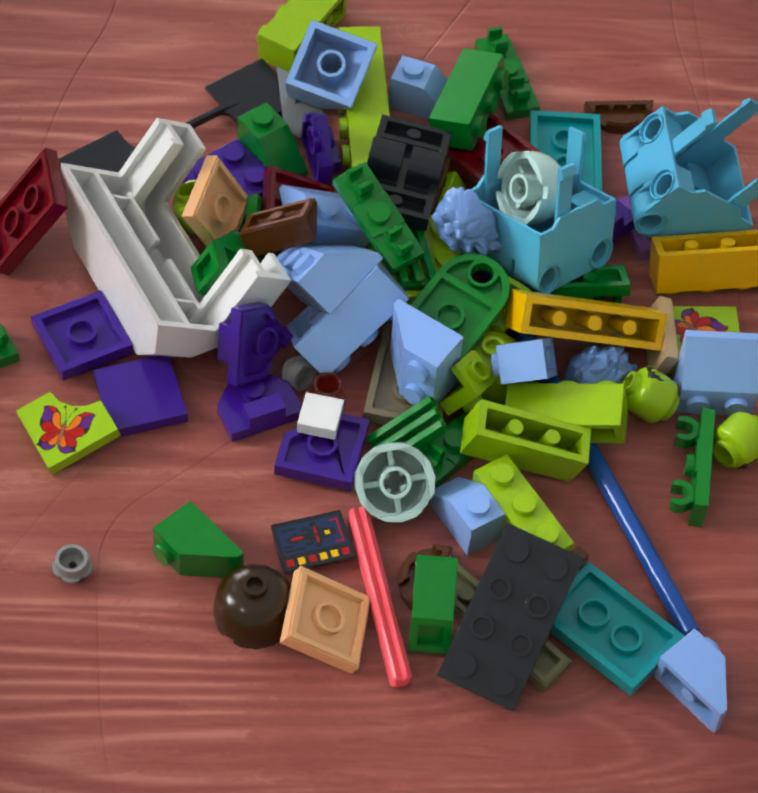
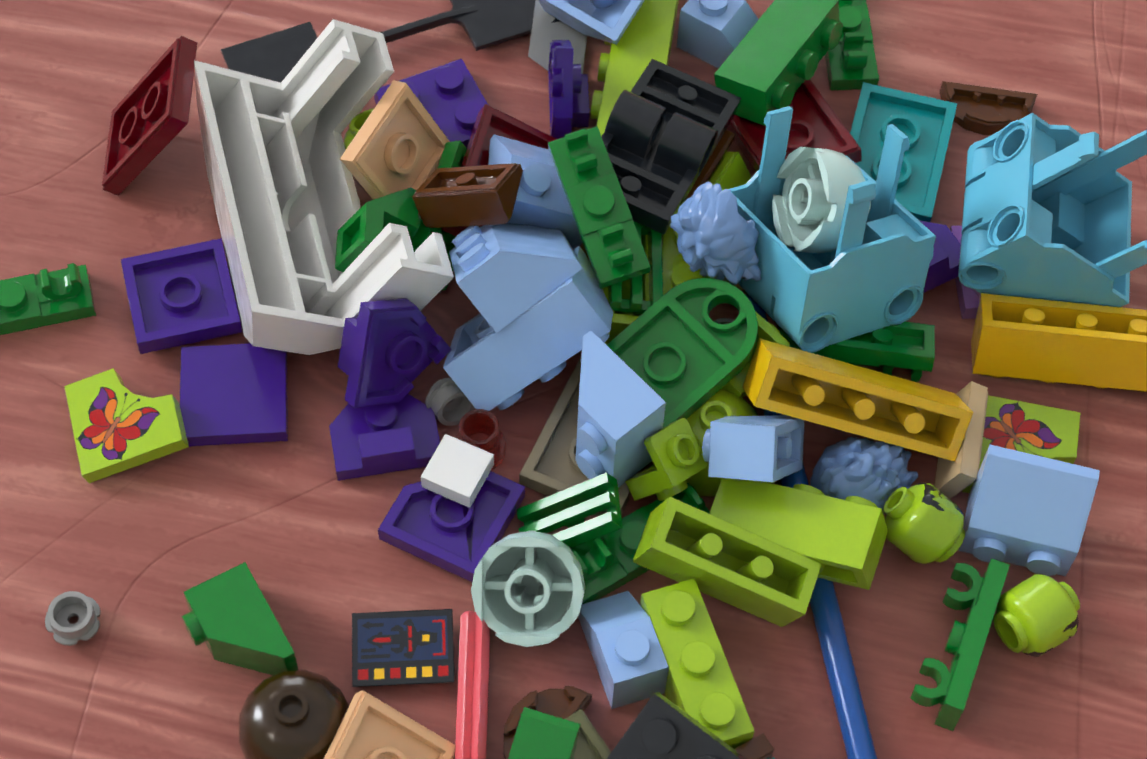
camera: 15 degrees right, 5 degrees up
green slope [238,102,308,177] -> none

